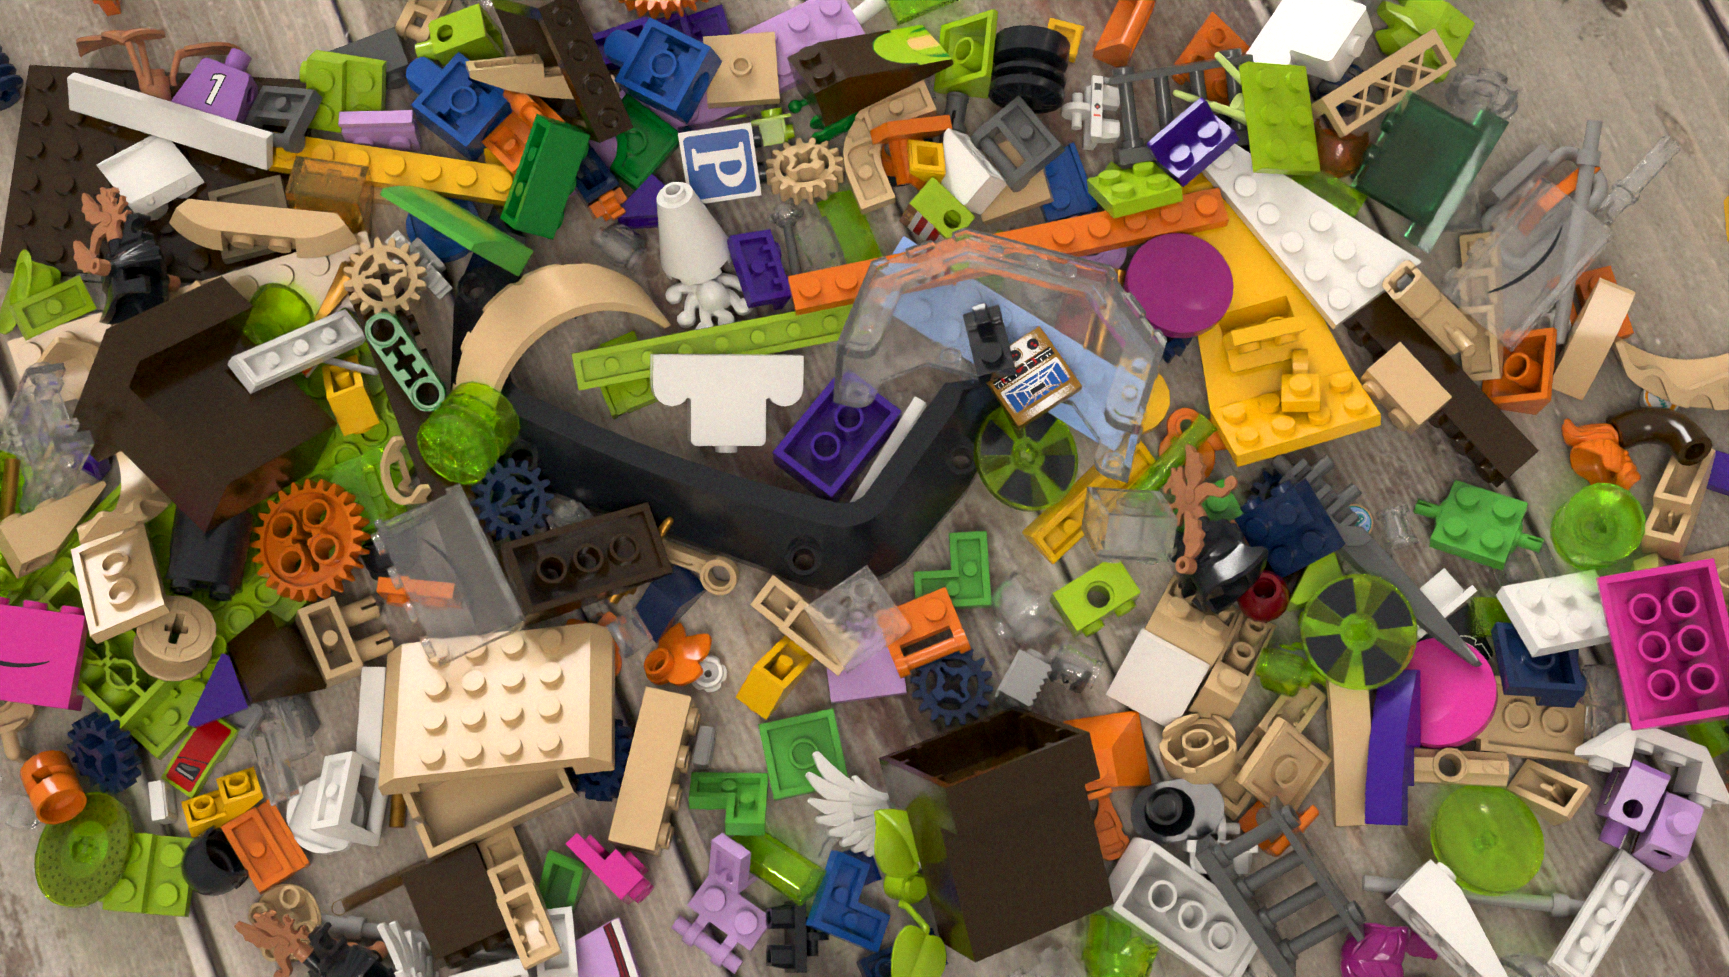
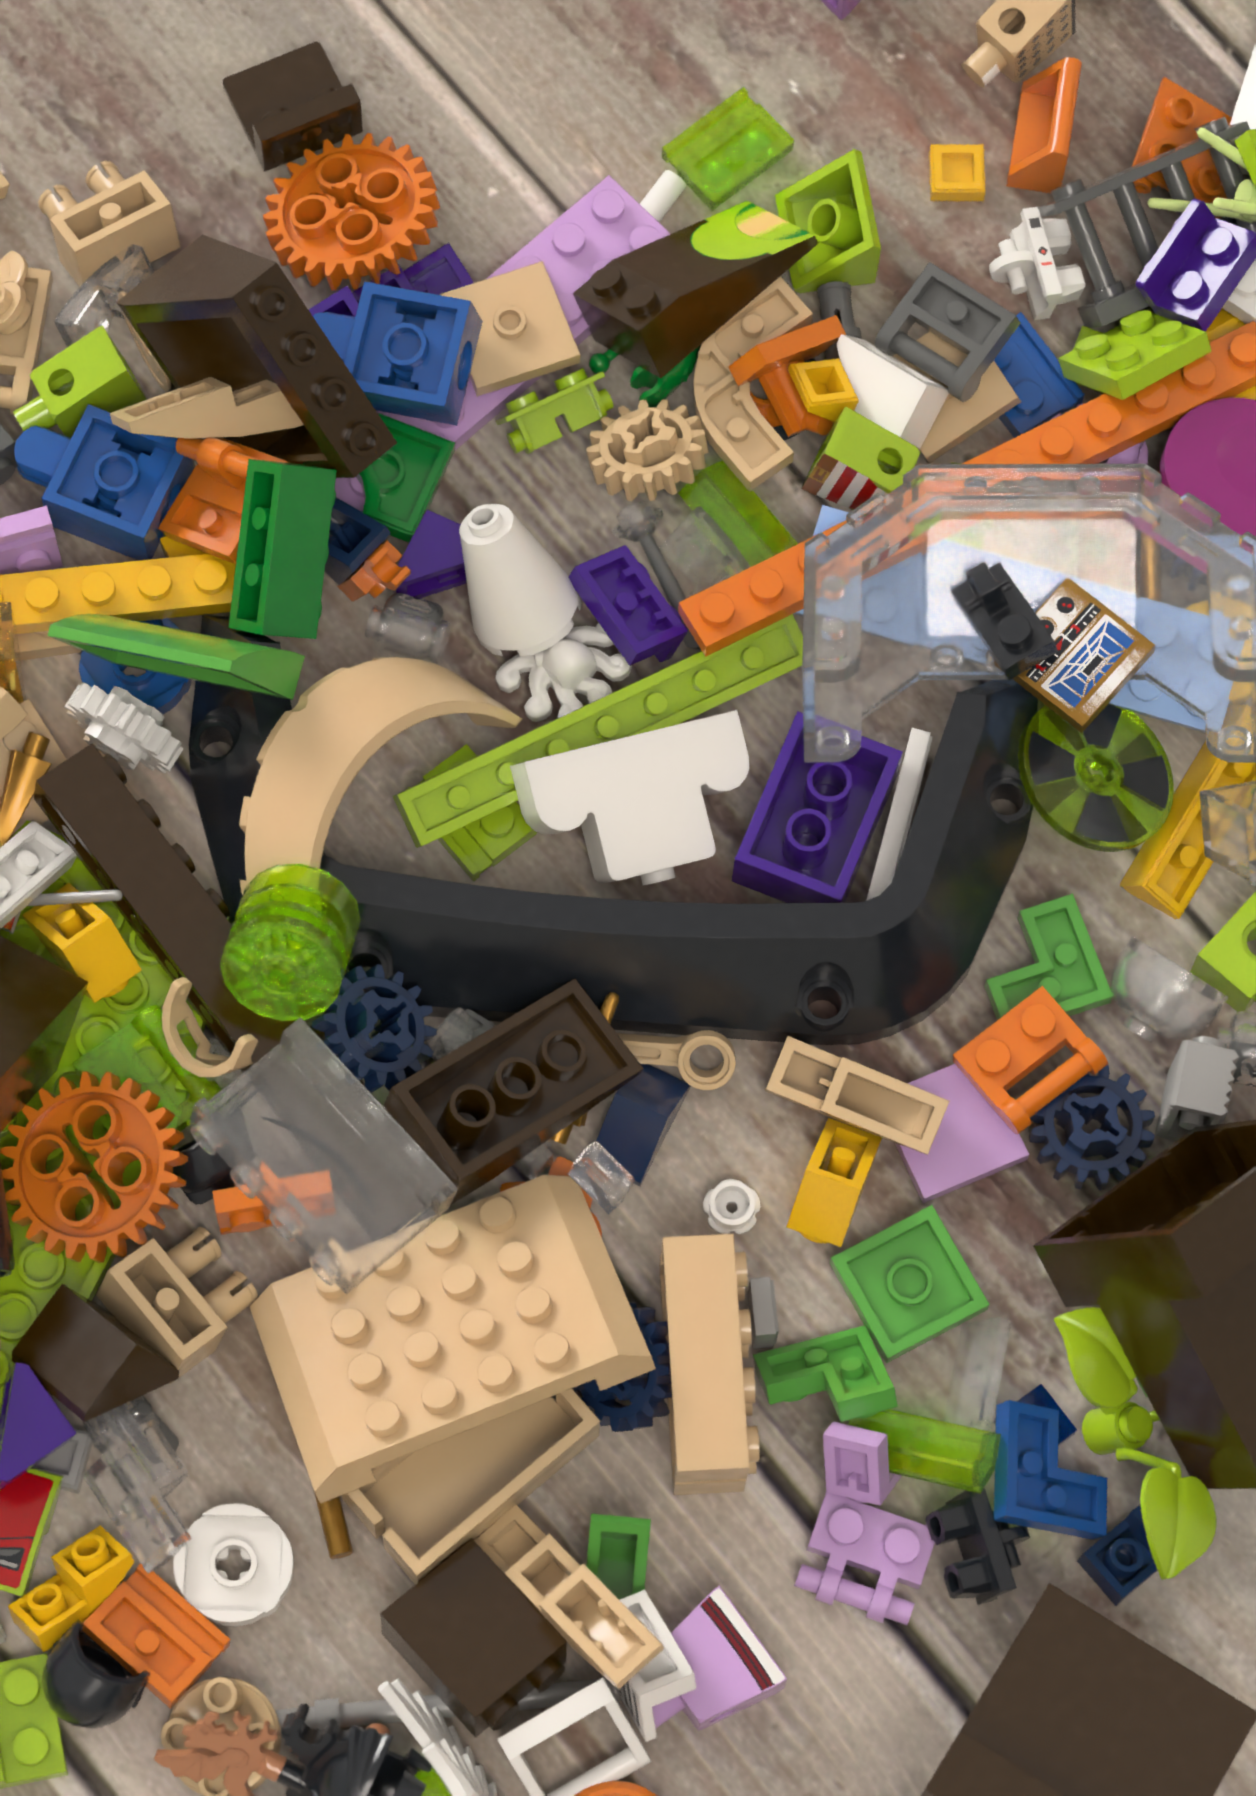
camera: 20 degrees left, 5 degrees down
white tile [310,751,388,846] -> none
pearl gold piece [331,857,428,916] -> none
tan gear [343,237,427,321] -> none
white piece [356,667,386,764] -> none
beam [365,311,446,411] -> none
dark pink plate [566,833,655,905] -> none
orange plate [644,623,712,686] -> none
piece [678,117,767,204] -> none
clear plate [803,565,911,674] -> none
white animal [805,751,922,870] -> none
black wheel [988,25,1070,114] -> none

